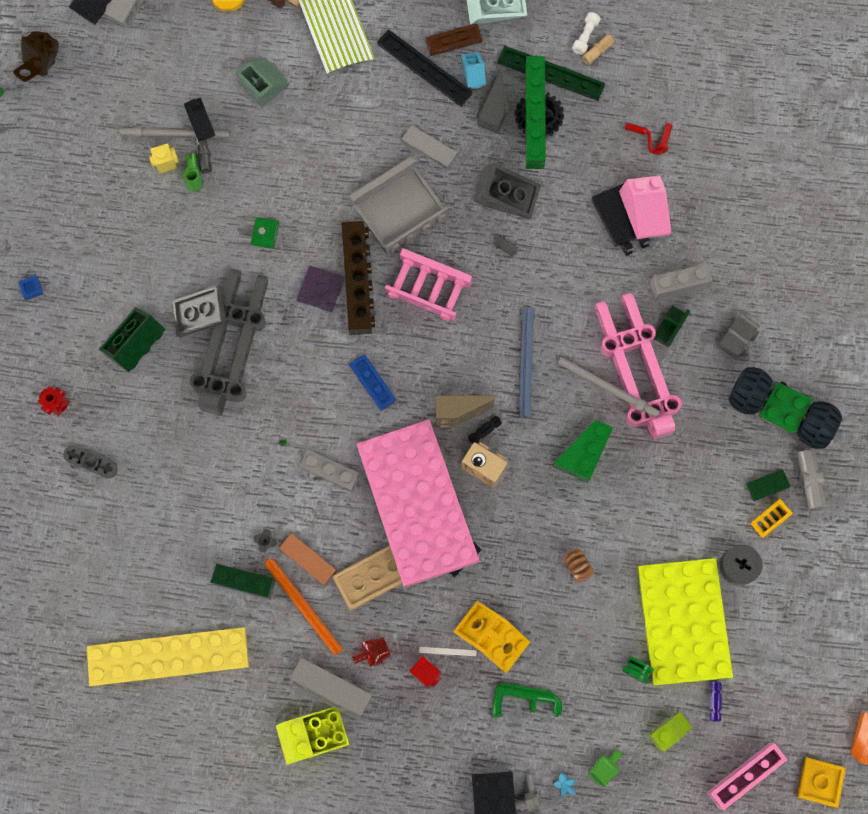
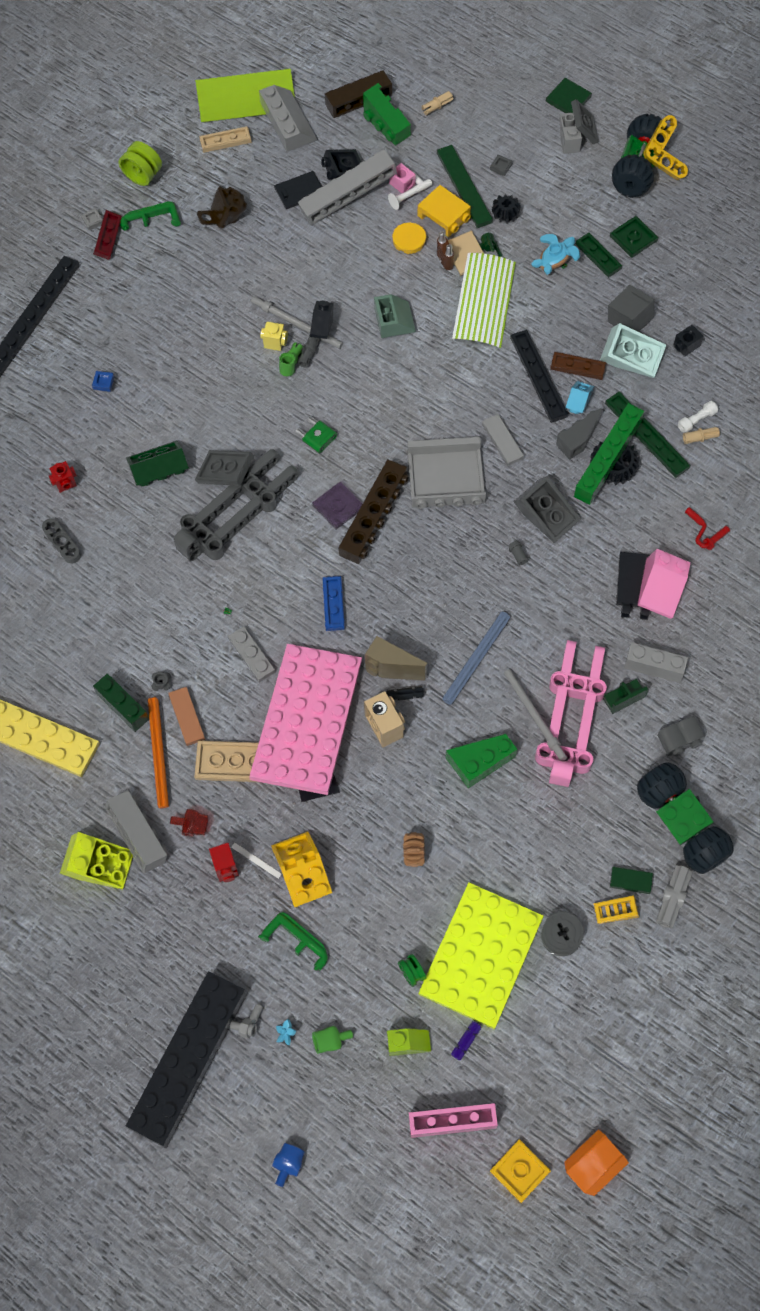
camera: 30 degrees right, 10 degrees down
bright pink fence [385,248,472,321] -> none

